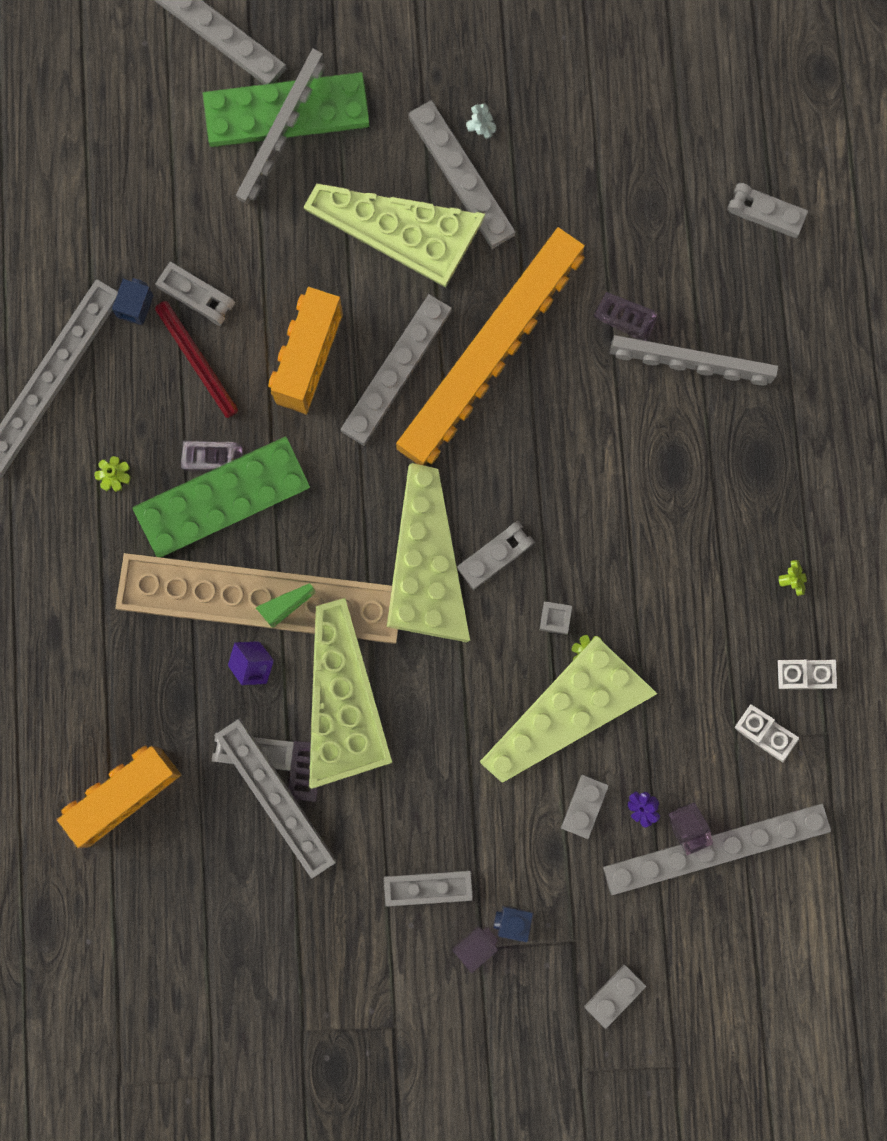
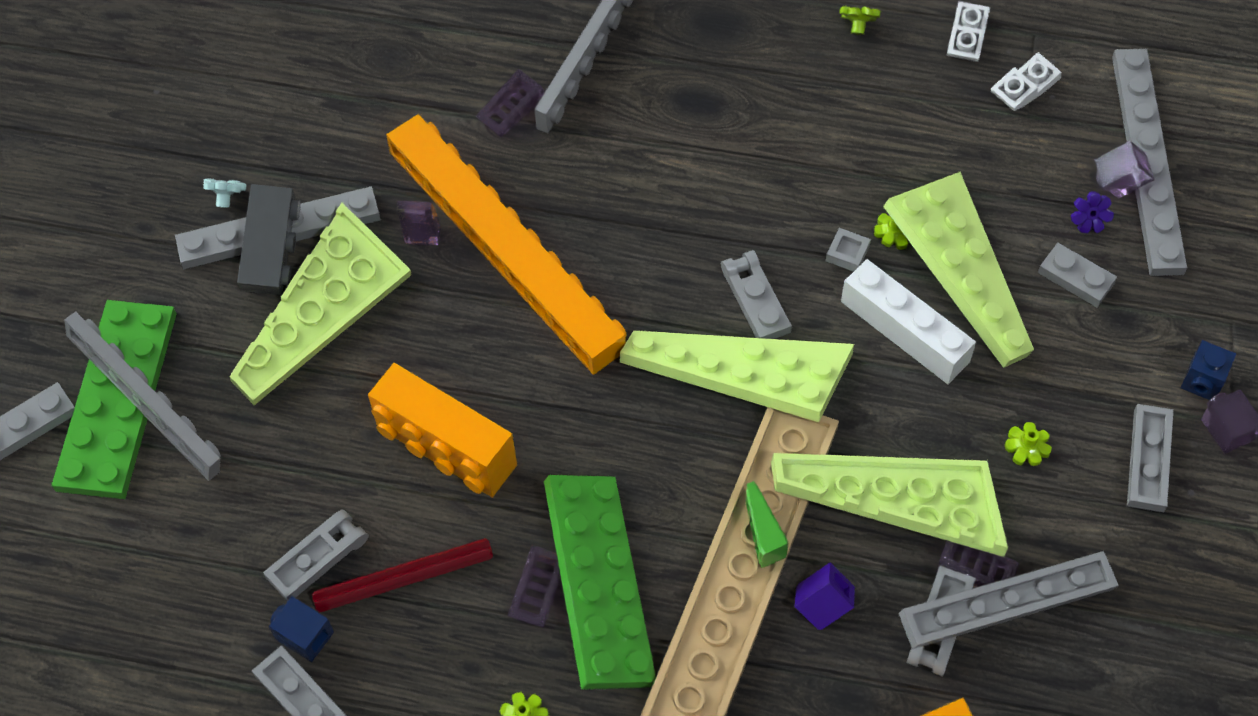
camera: 70 degrees left, 20 degrees down
light grey plate [341,294,452,446] -> none
none -> dark grey brick [237,184,300,295]
none -> clear purple slope [397,201,441,245]
none -> white brick [841,259,976,384]
none -> lime plant [1005,422,1052,466]

